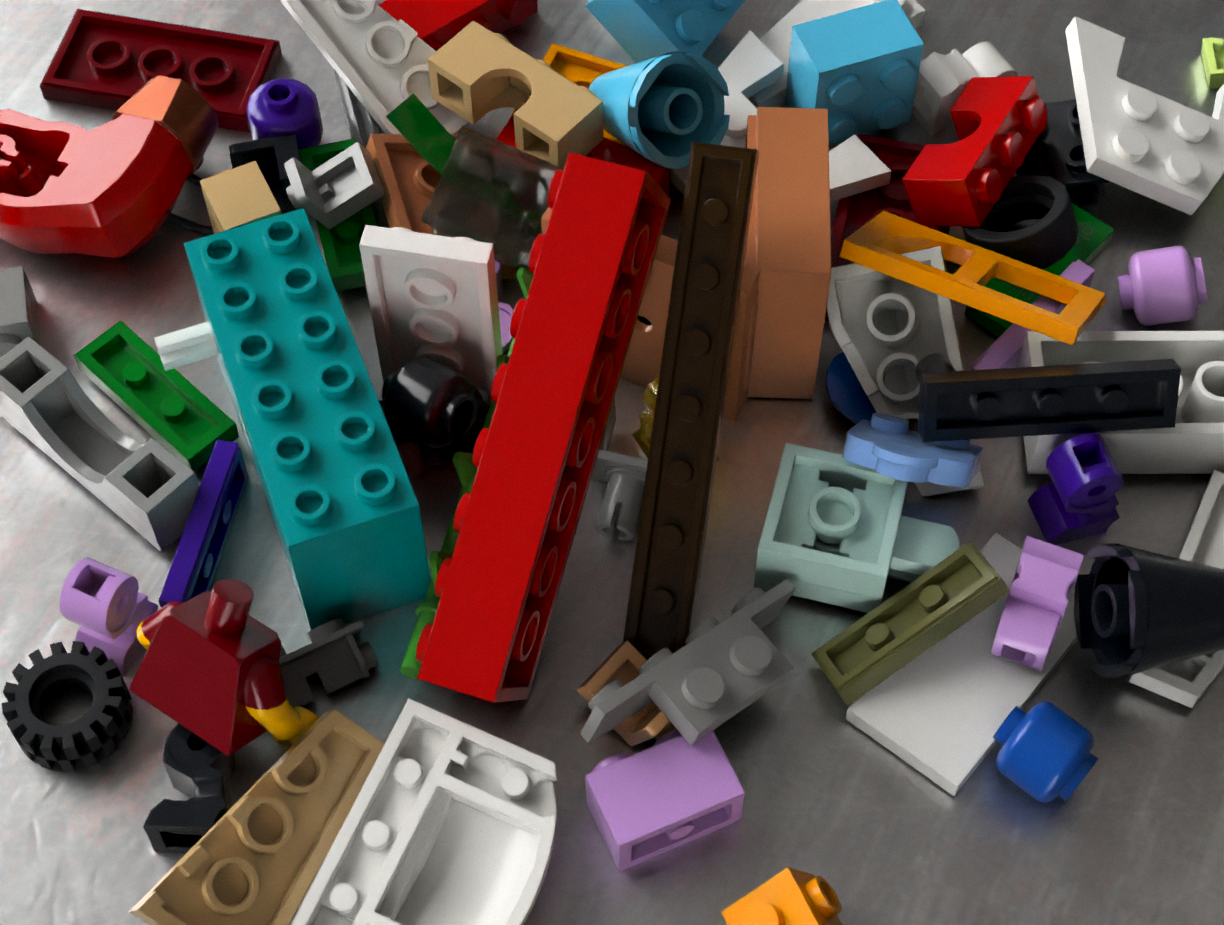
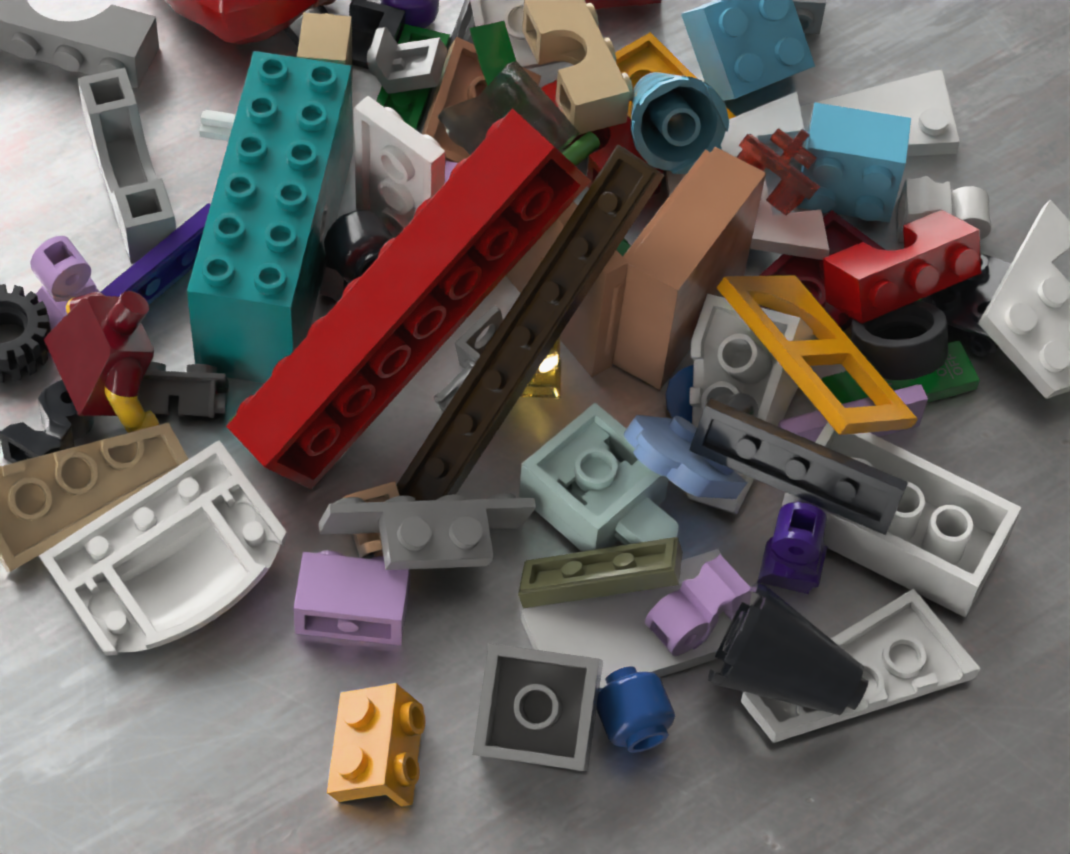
camera: 25 degrees right, 0 degrees up
green plate [74,320,240,472] -> none
lavender head [1117,246,1207,326] -> none
none -> light grey brick [472,643,603,771]
none -> clear red hips [737,128,820,216]

